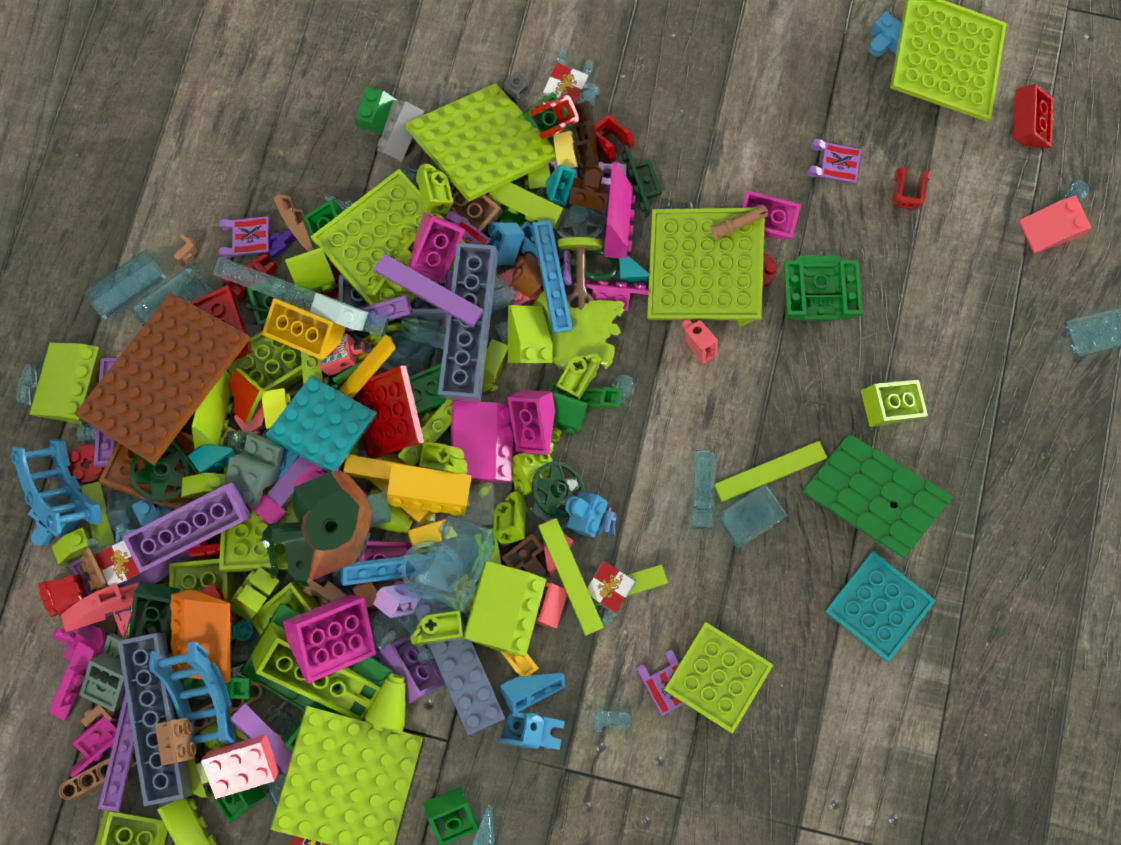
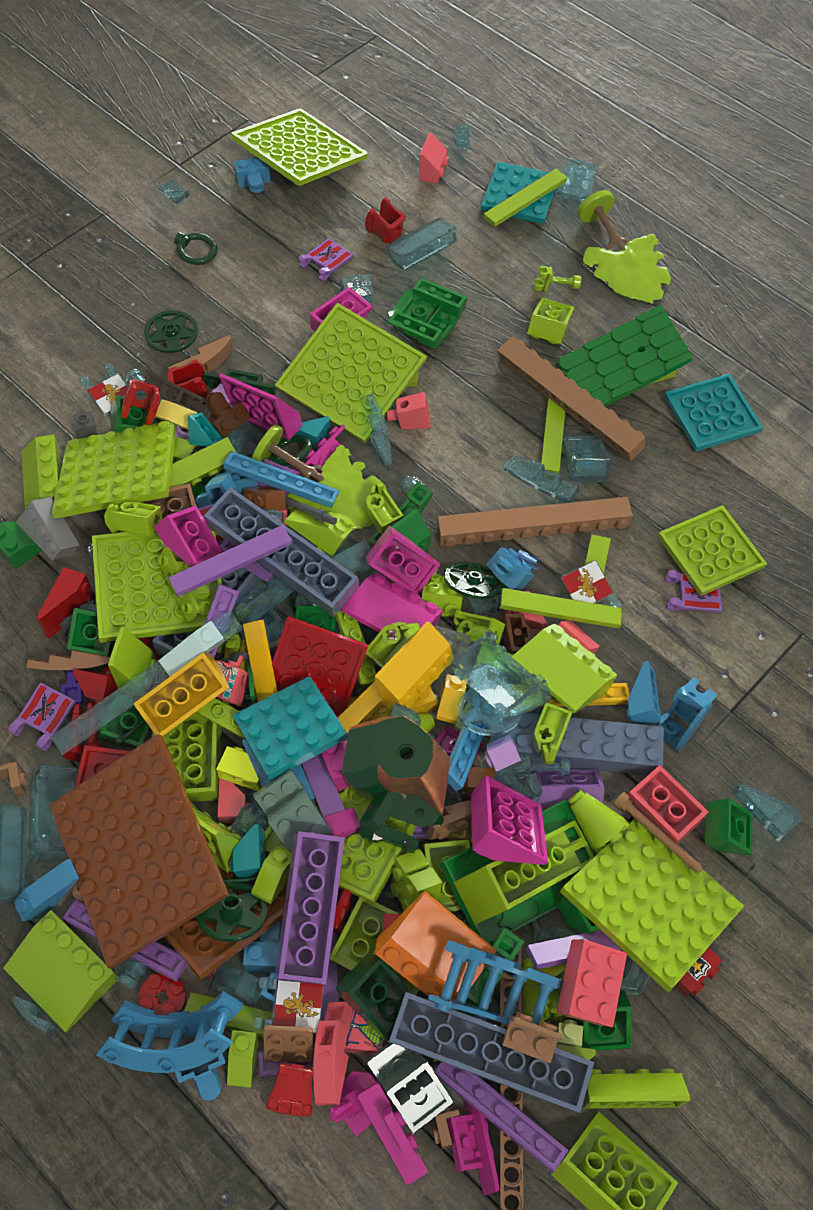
camera: 60 degrees left, 15 degrees down
red tile [228,368,264,423] -> none
clear light blue leg [593,711,632,733] -> none
medium nougat pin [710,205,768,241] -> none
red slope [1012,84,1053,148] -> none
coral slope [1018,195,1092,254] -> none
none -> dark azure slope [14,859,79,922]
none -> lime slope [21,434,61,509]
none -> red slope [36,567,94,638]
none -> red slope [73,669,118,705]
none -> dark green wheel [144,310,198,353]
none -> medium nougat slope [168,335,233,373]
none -> dark green piece [174,232,218,265]
none -> dark grey bar [285,496,337,525]
none -> clear light blue brick [330,540,372,575]
none -> clear light blue torso [340,273,373,306]
none -> clear light blue slope [366,393,392,472]
none -> clear light blue brick [386,218,457,271]
none -> coral slope [419,133,449,184]
none -> medium nougat brick [437,497,633,547]
none -> teal plate [481,162,556,224]
none -> lime tile [483,169,567,227]
none -> medium nougat brick [497,336,646,461]
none -> lime bar [533,266,581,292]
none -> lime plant [577,190,671,304]
none -> medium nougat piece [613,792,702,873]
none -> coral brick [628,765,708,844]

